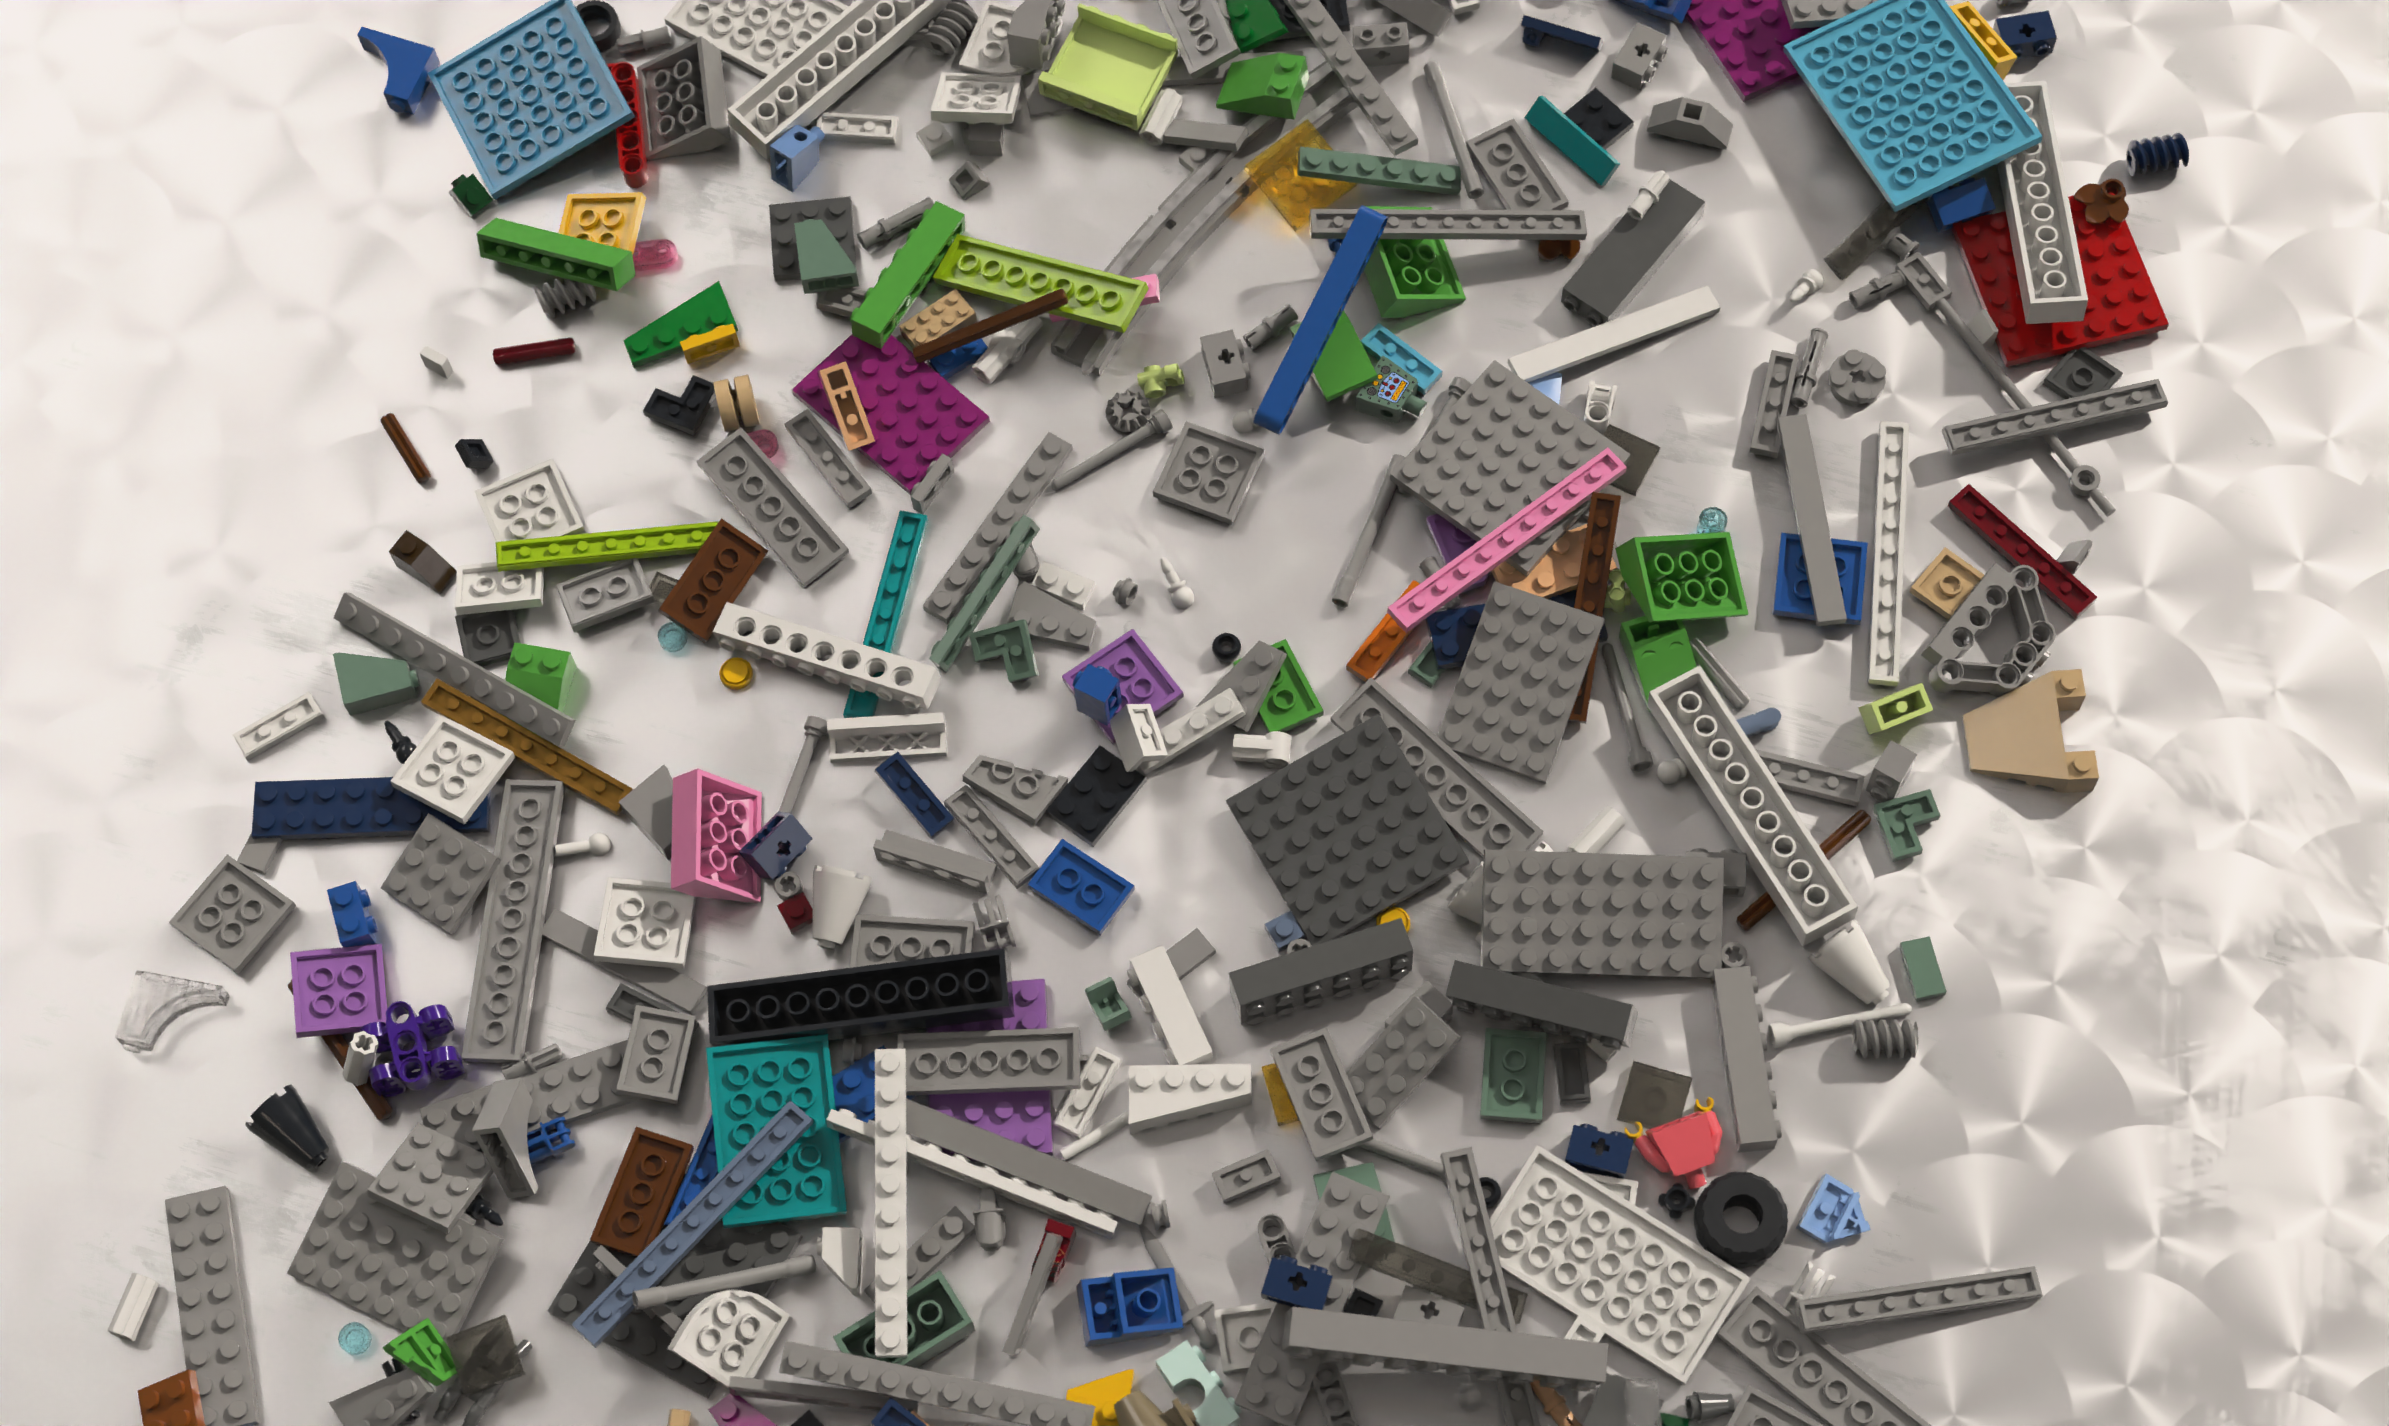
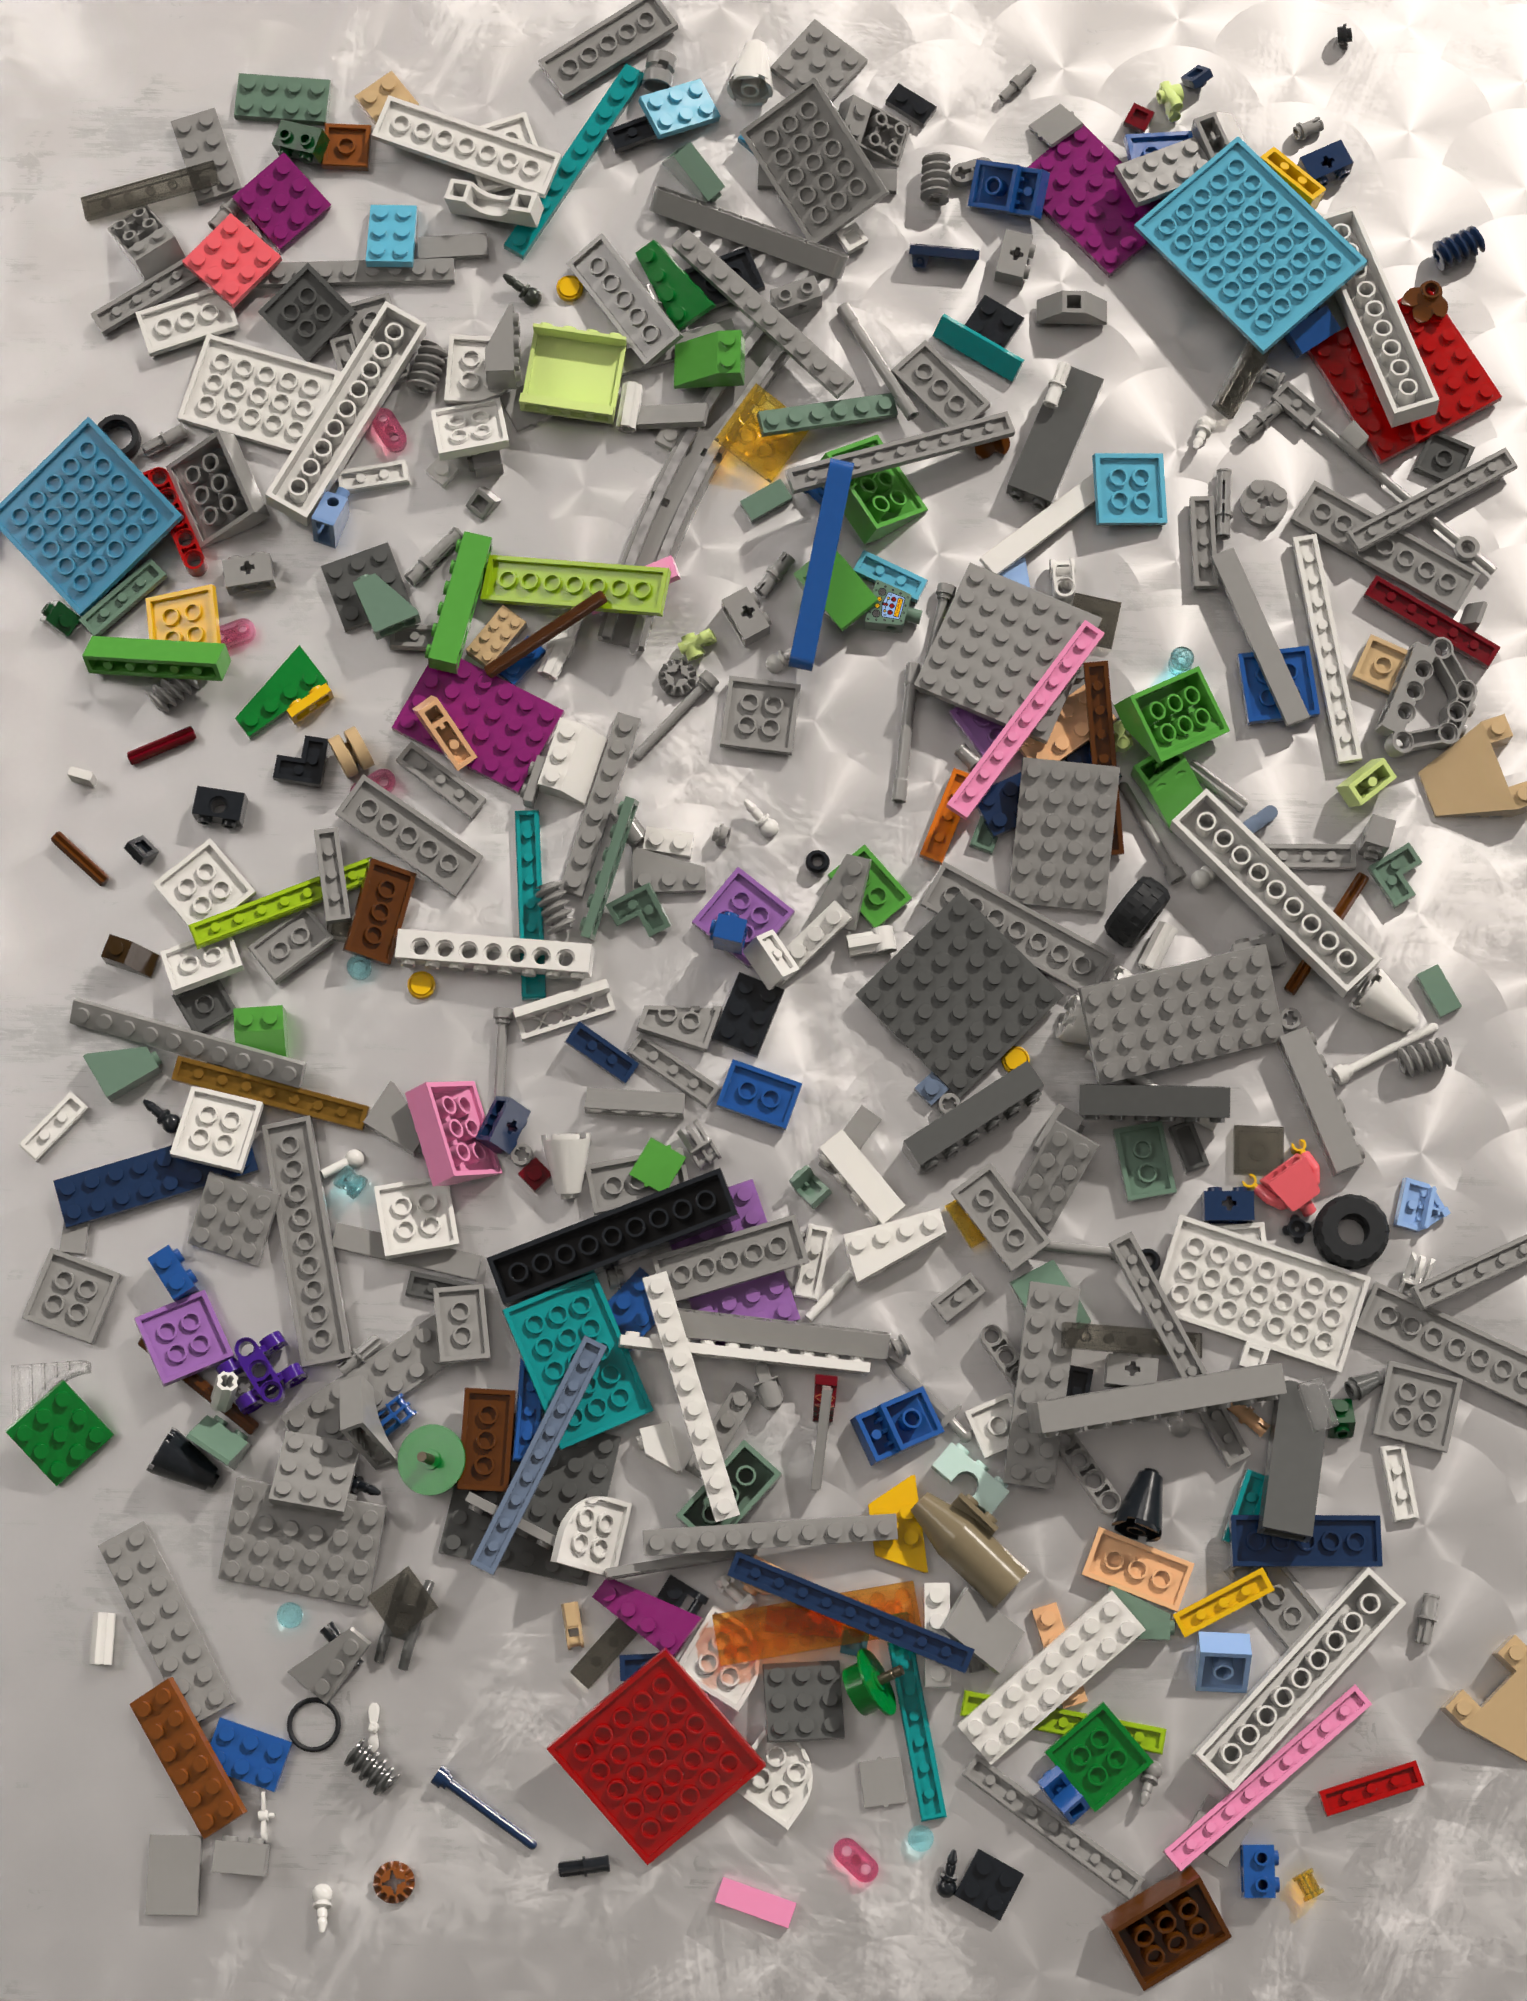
camera: 20 degrees left, 10 degrees up
bright green wing [383,1318,463,1387] -> none
light grey piece [632,1255,816,1310] -> none
dark blue brick [1261,1255,1333,1310] -> none
none -> green plate [5,1379,114,1486]
none -> sand green plate [79,558,168,636]
none -> sand green slope [186,1415,252,1470]
none -> black brick [192,786,248,829]
none -> light grey brick [222,552,276,595]
none -> light grey plate [314,827,351,924]
none -> clear light blue wheel [333,1165,368,1199]
none -> clear pink plate [372,408,407,453]
none -> green piece [398,1424,466,1496]
none -> light grey piece [534,881,575,935]
none -> white slope [537,717,607,805]
none -> bright green piece [629,1138,686,1192]
none -> sand green tile [740,479,793,523]
none -> medium azure plate [1092,453,1168,525]
none -> black tyre [1104,876,1171,948]
none -> light grey plate [1290,480,1481,615]

